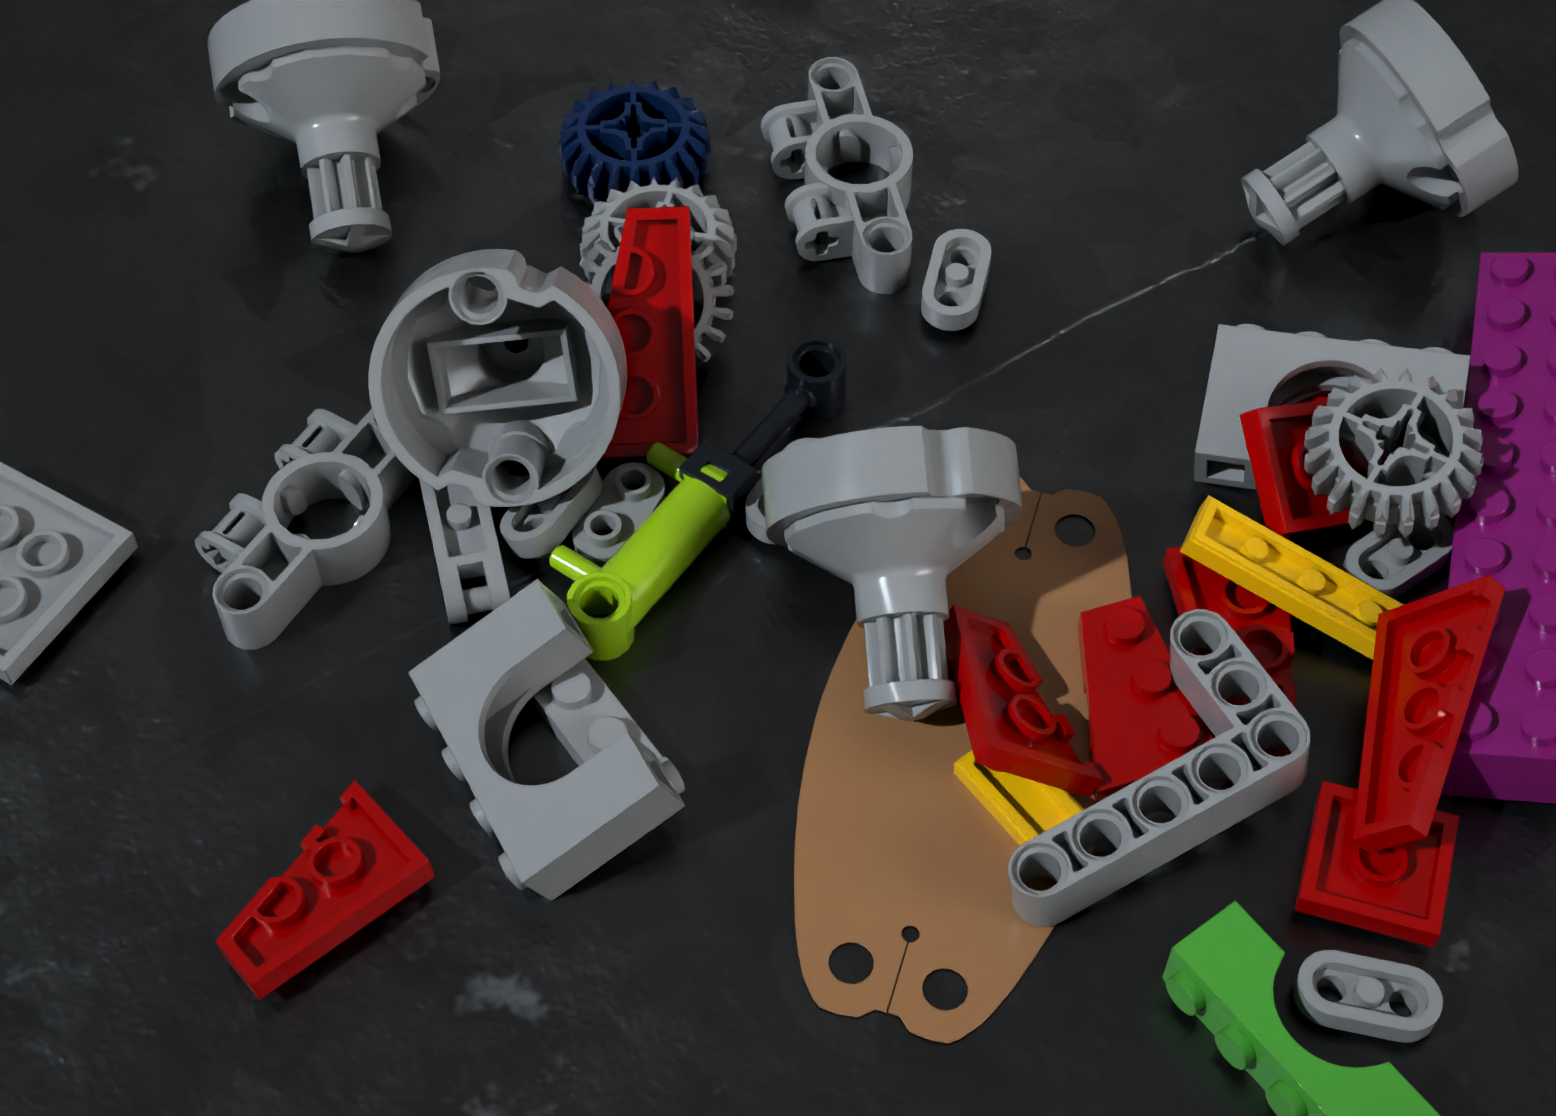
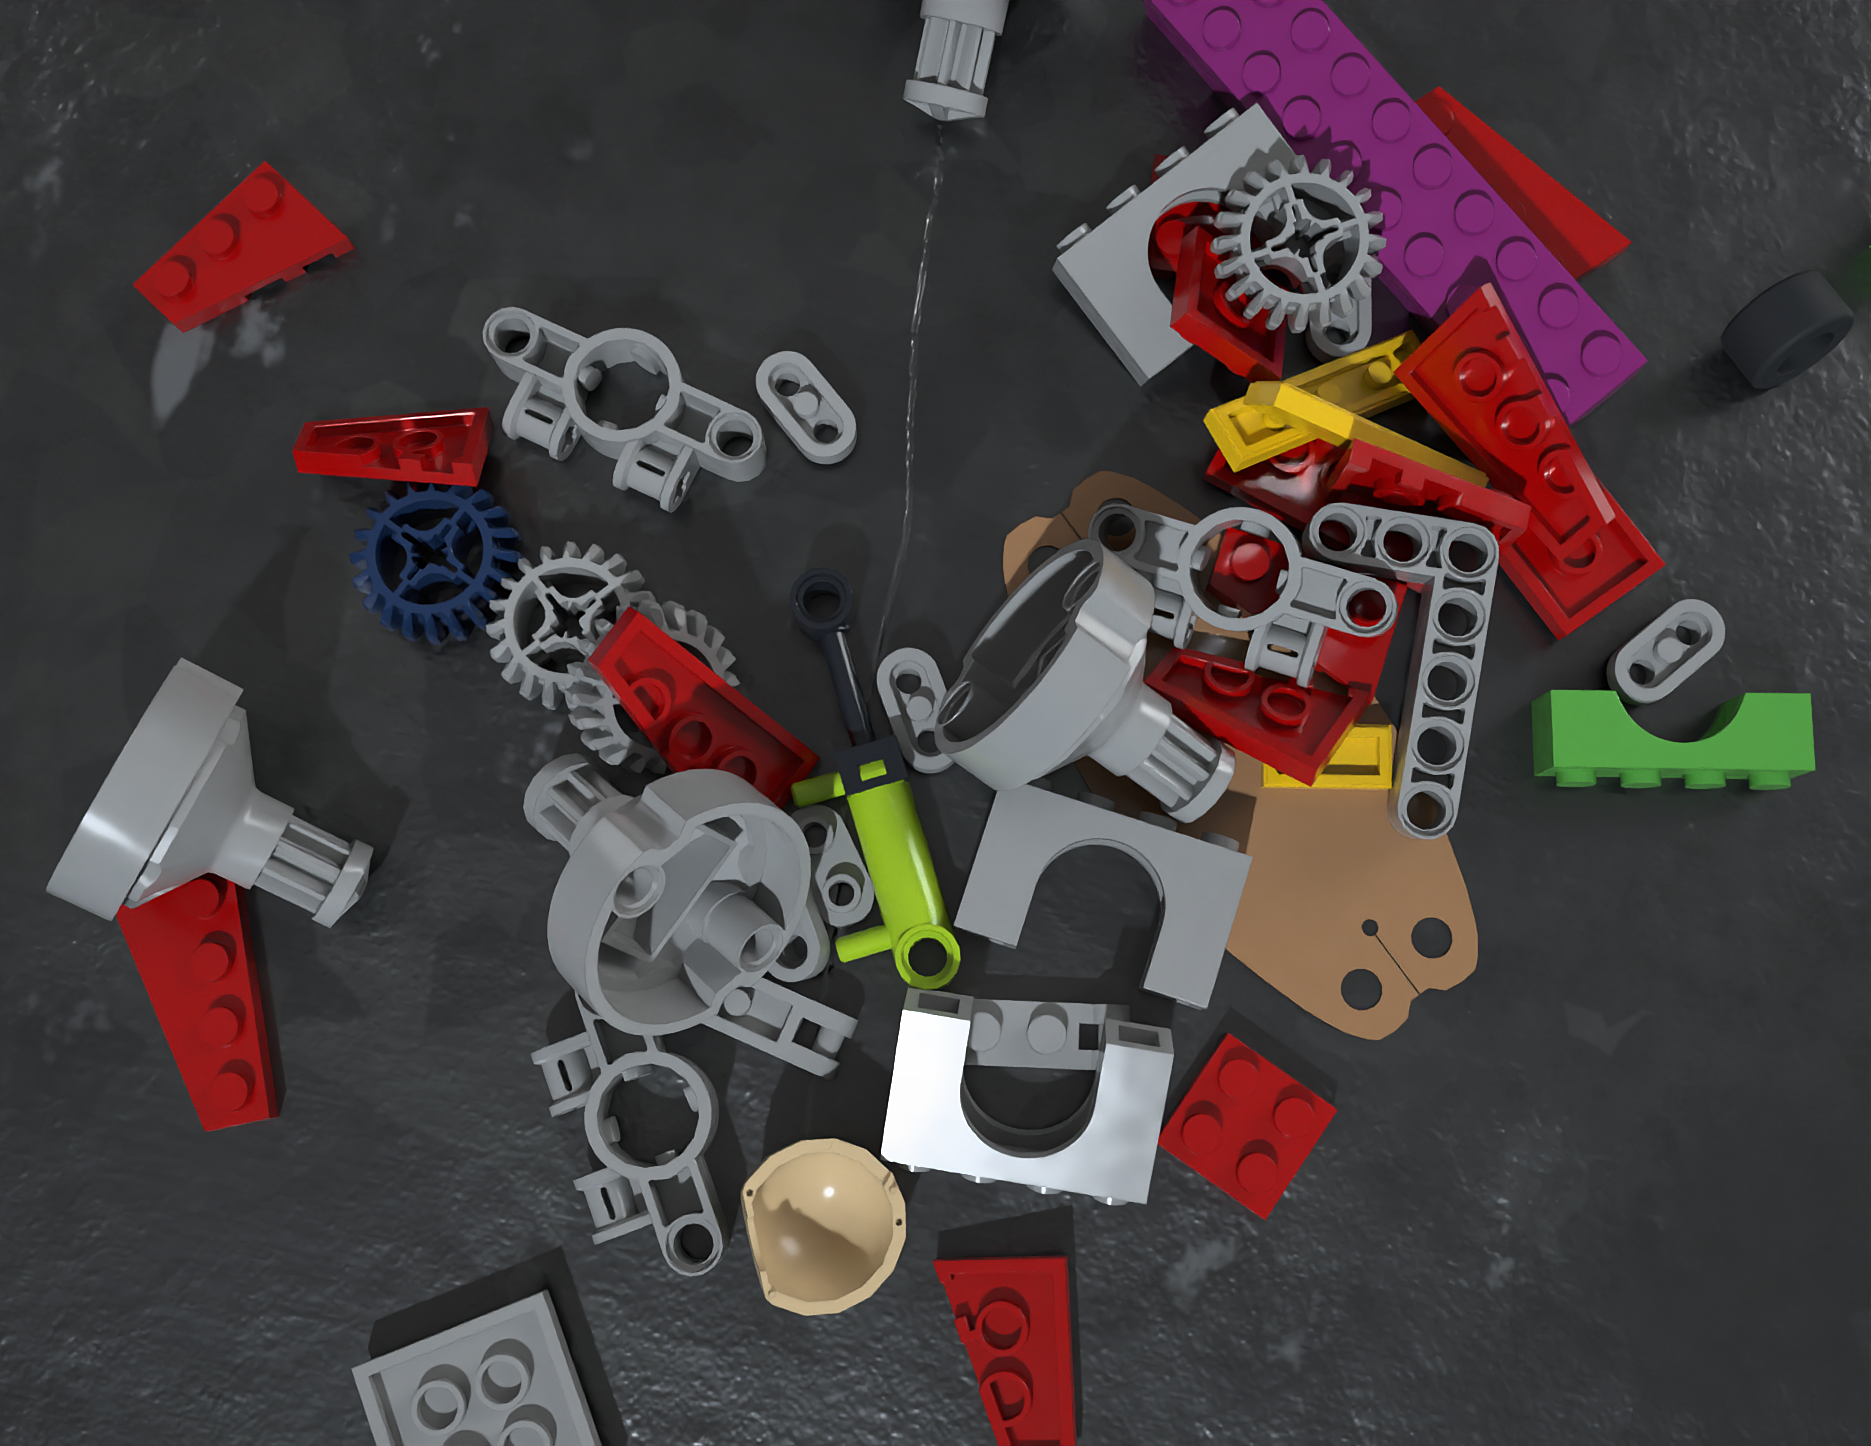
camera: 50 degrees left, 25 degrees up
none -> red wing [116,872,279,1132]
none -> red wing [292,407,494,487]
none -> tan cylinder [741,1138,906,1316]
none -> light grey arch [953,777,1253,1010]
none -> light grey piece [1088,503,1399,688]
none -> red plate [1158,1033,1338,1220]
none -> yellow tile [1243,381,1489,488]
none -> red wing [1323,438,1532,548]

